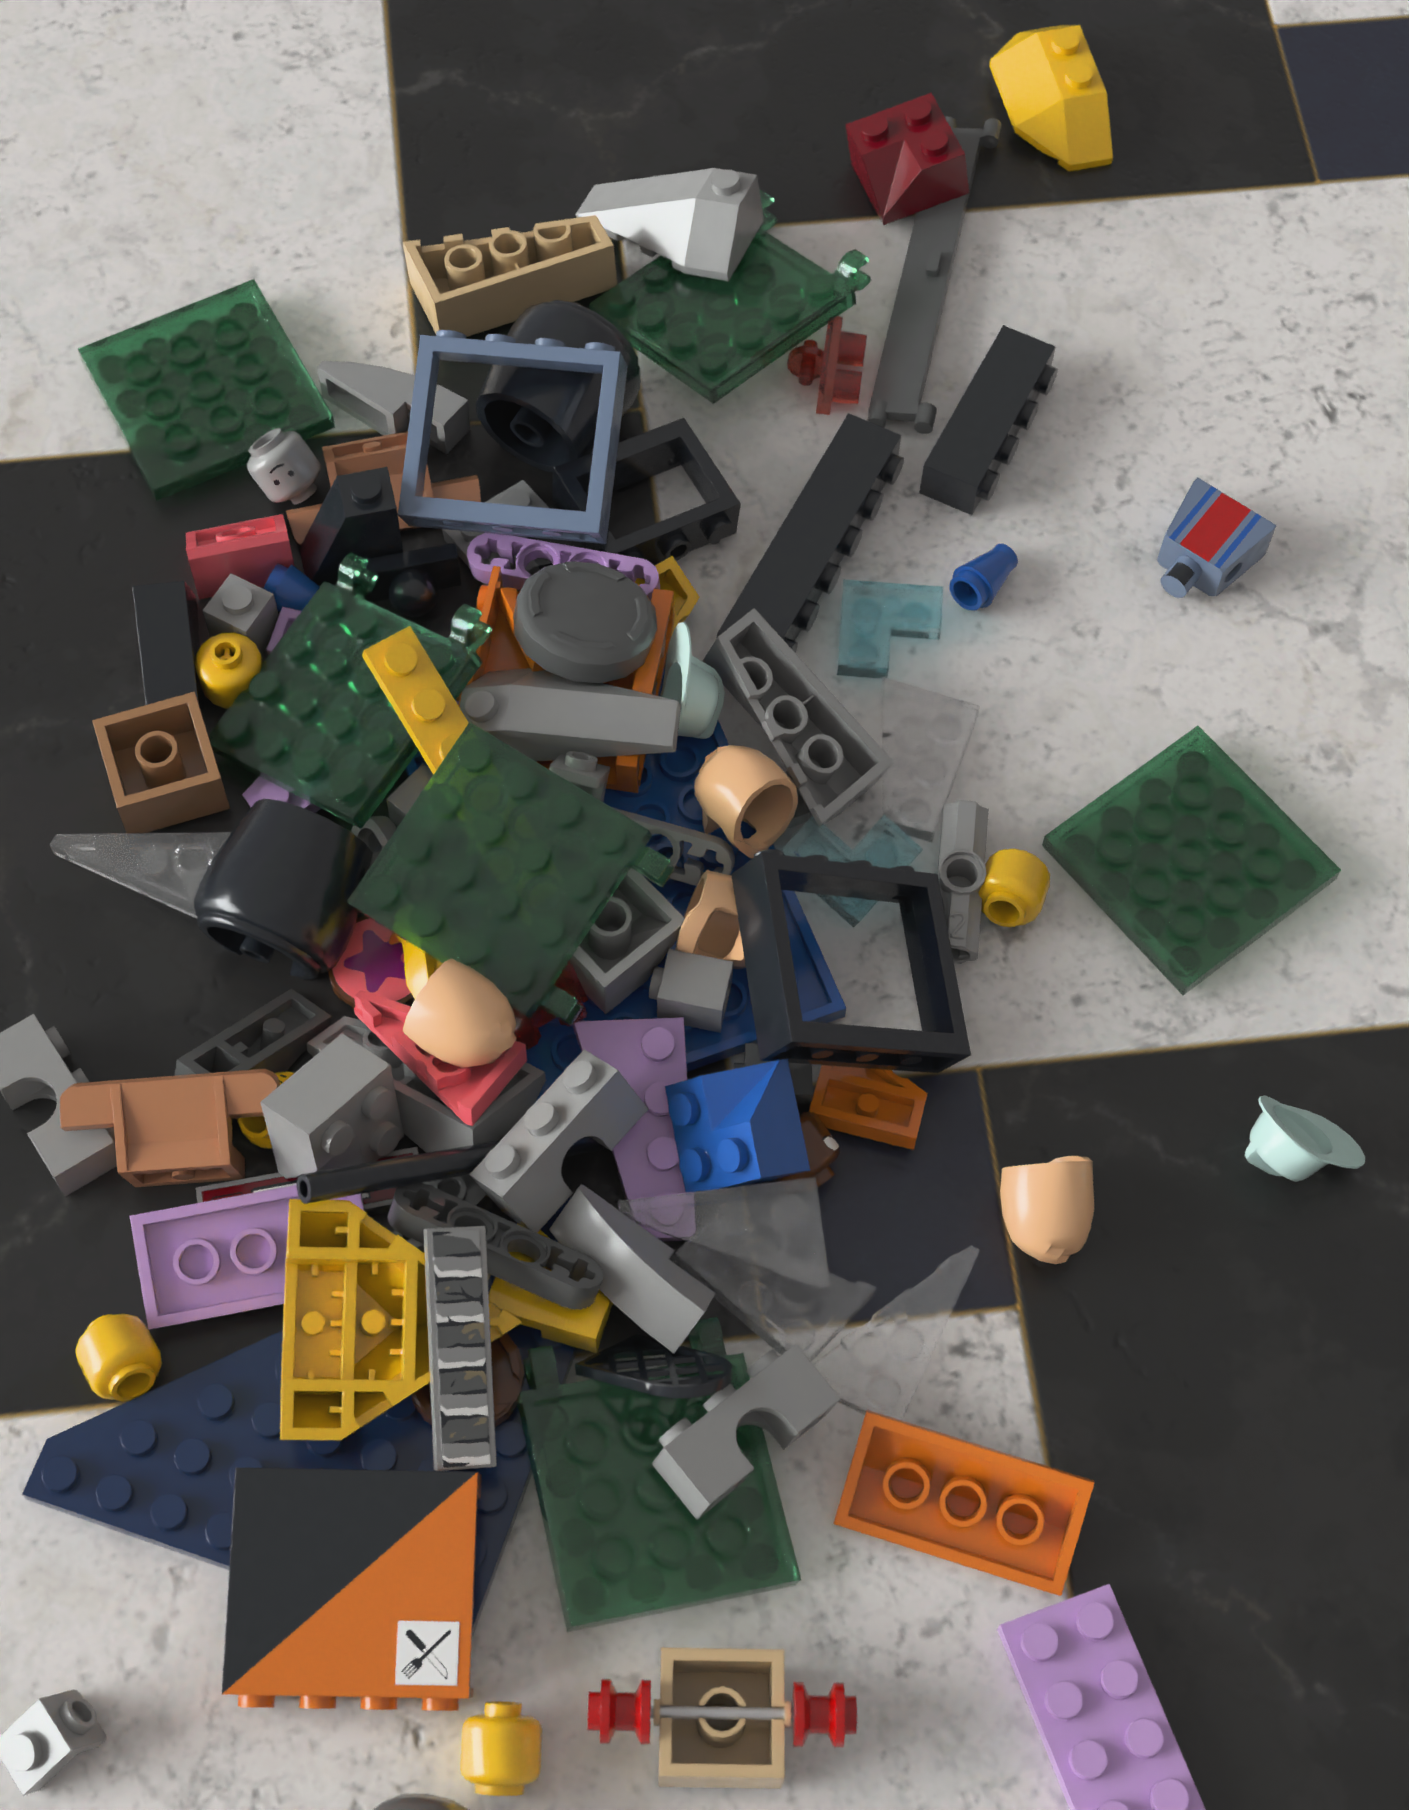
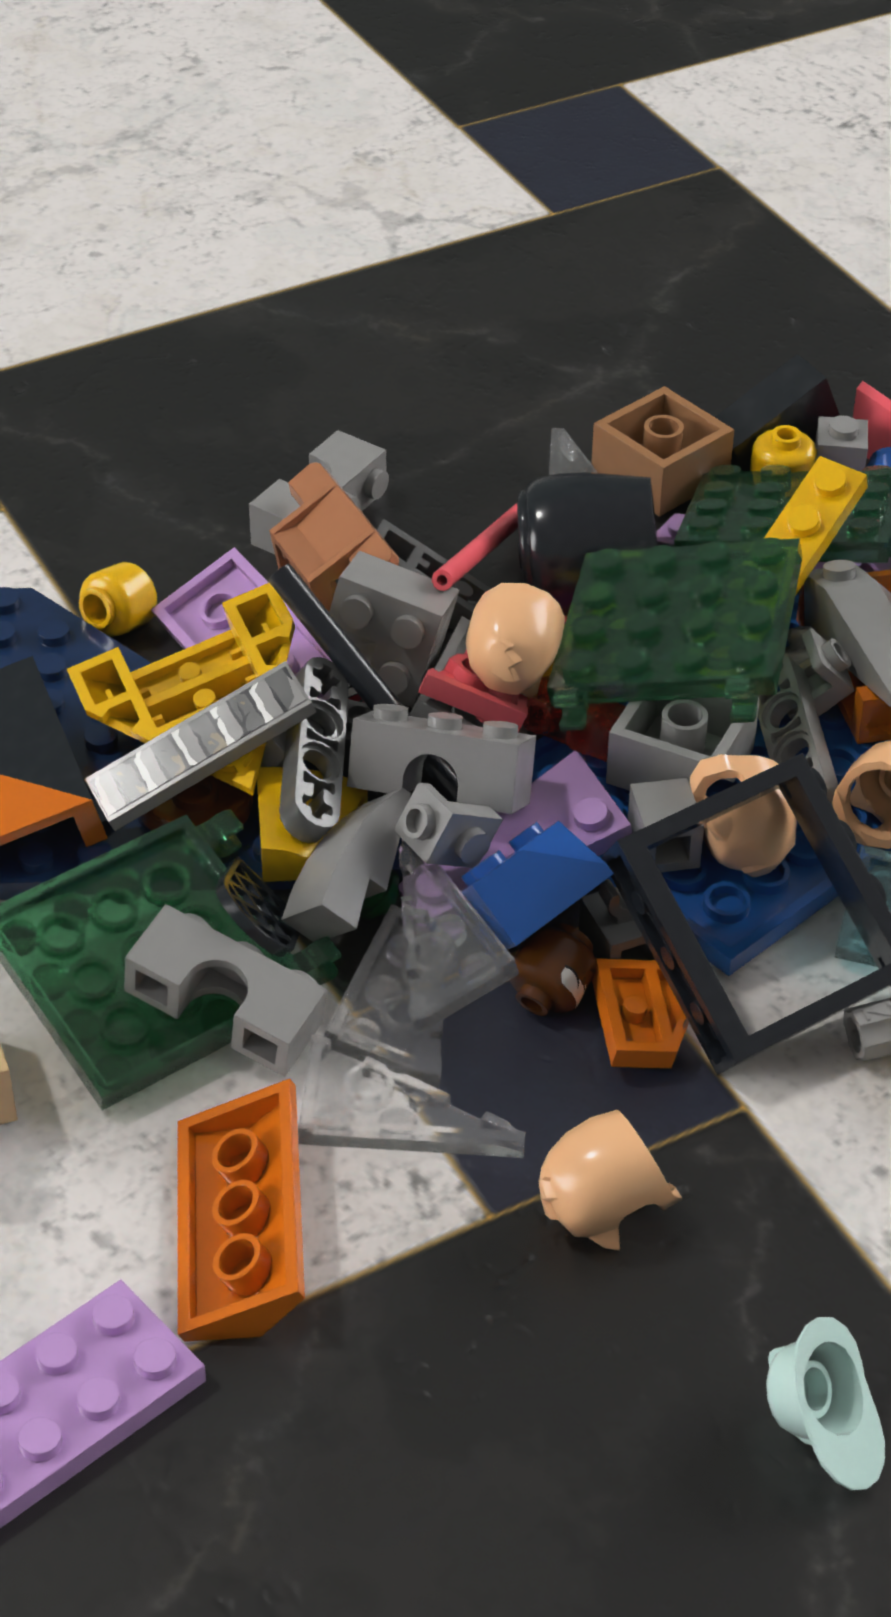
camera: 70 degrees right, 20 degrees down
none -> light grey bracket [395,783,503,868]
none -> coral piece [432,503,518,591]

